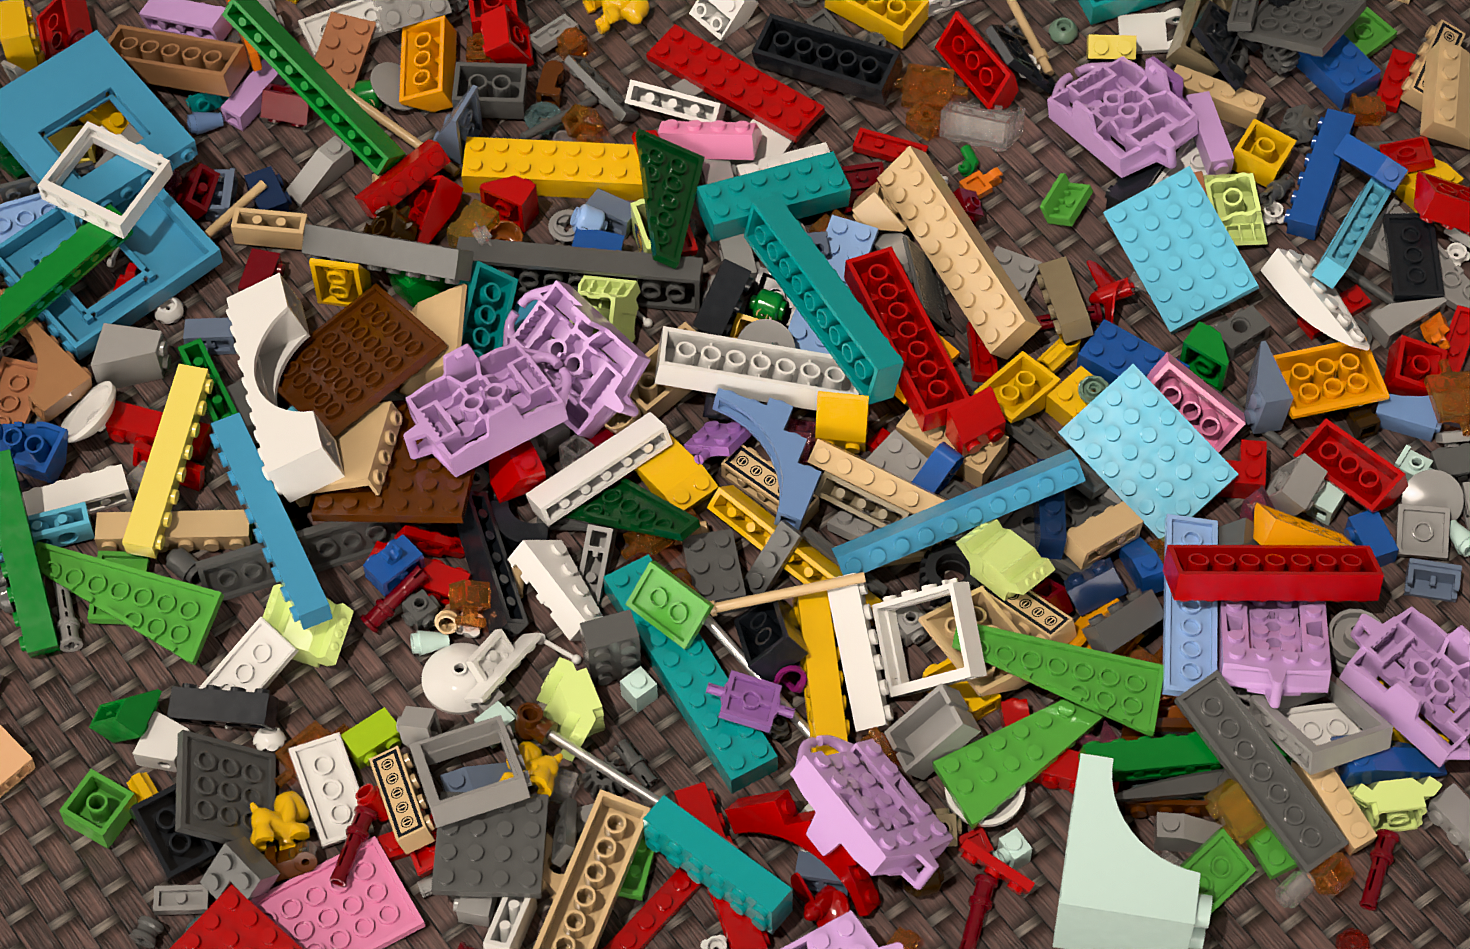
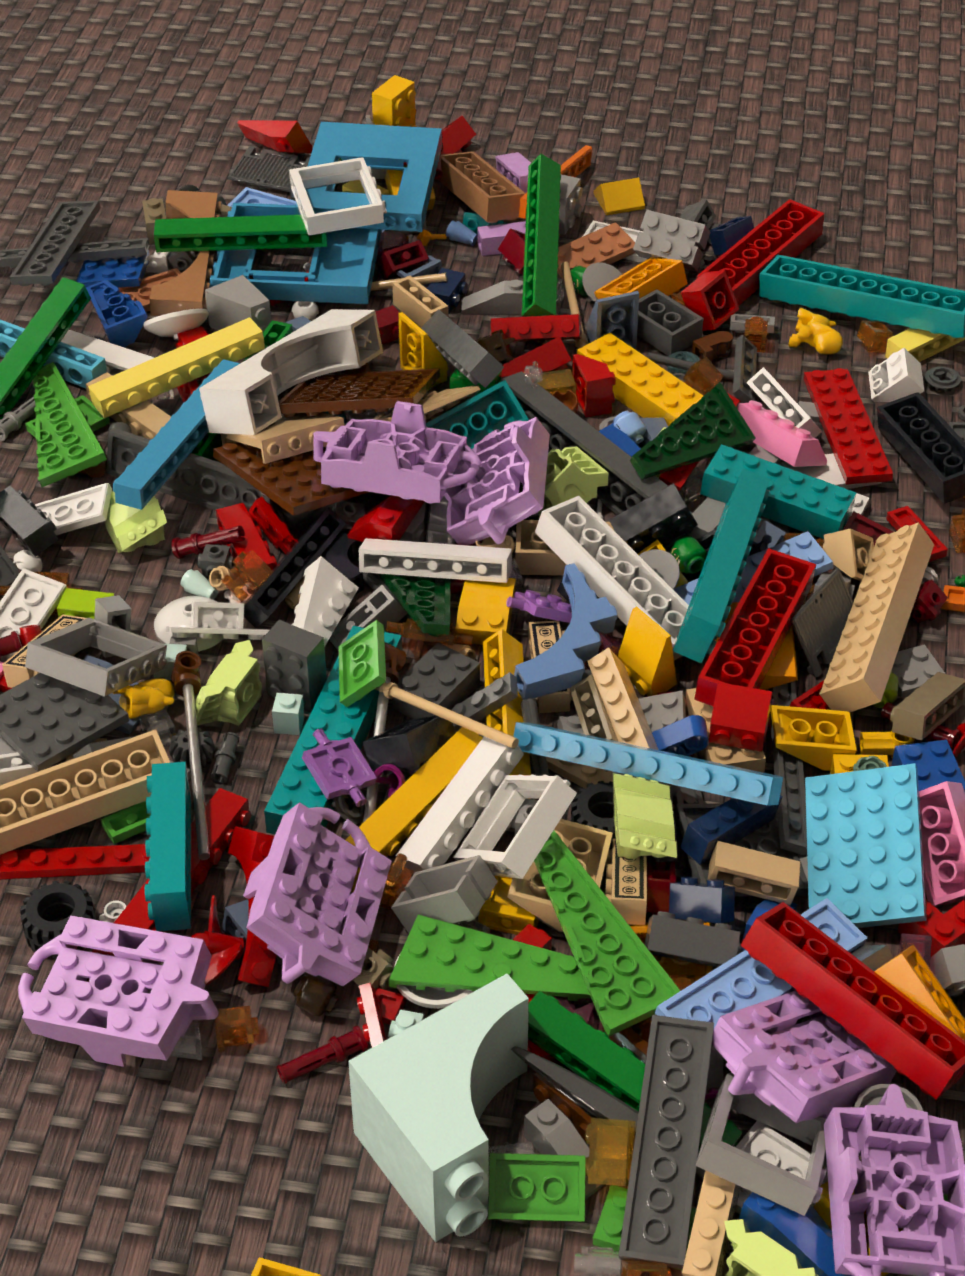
camera: 45 degrees right, 15 degrees down
blue brick [363,534,425,597] -> none

